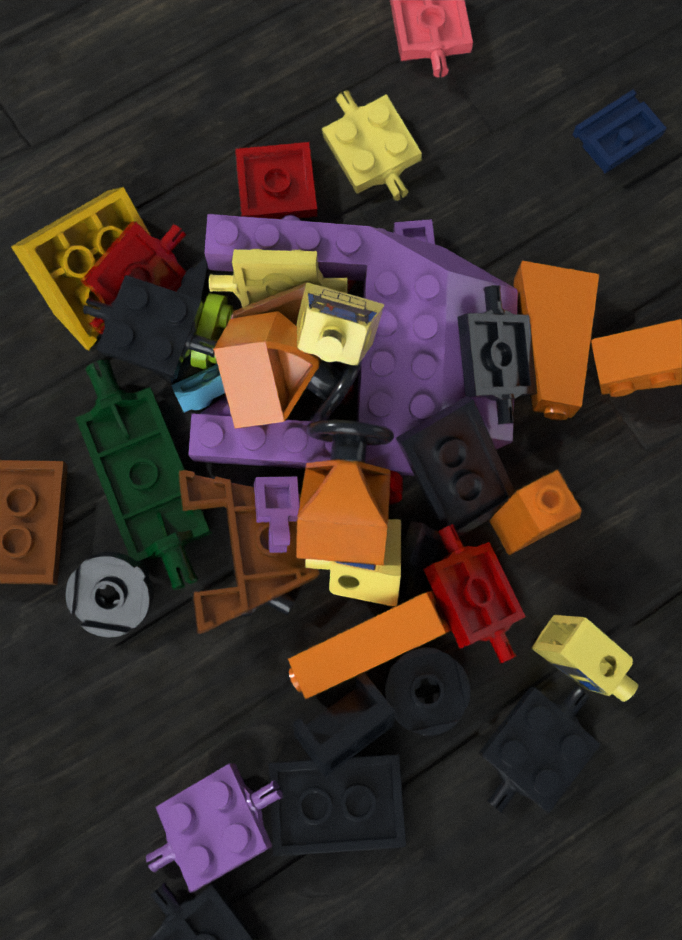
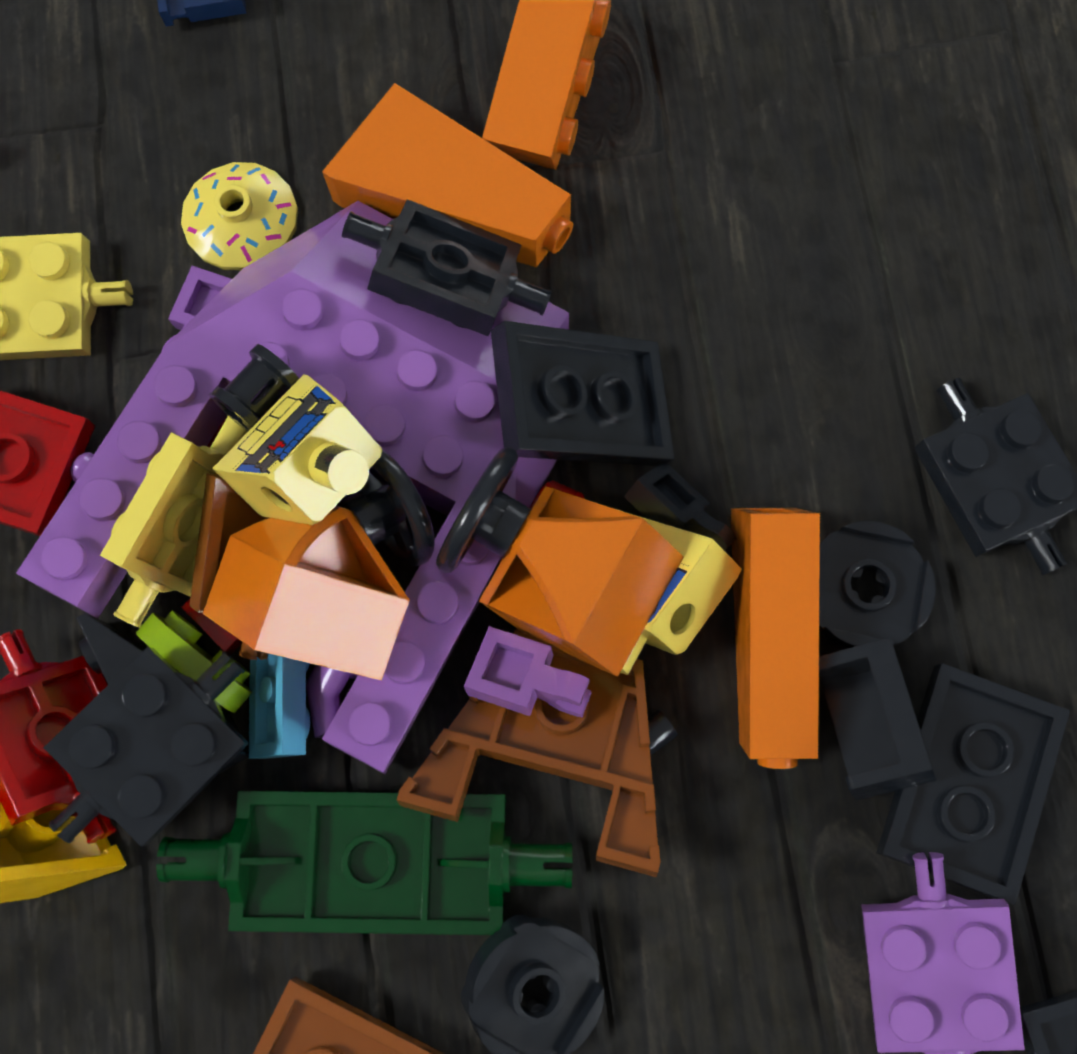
camera: 60 degrees left, 0 degrees up
red plate [423,524,526,663] -> none
orange slope [489,470,581,555] -> none
light yellow torso [531,615,639,702] -> none
none -> light yellow dish [181,162,298,270]
none -> black bush [209,344,299,432]

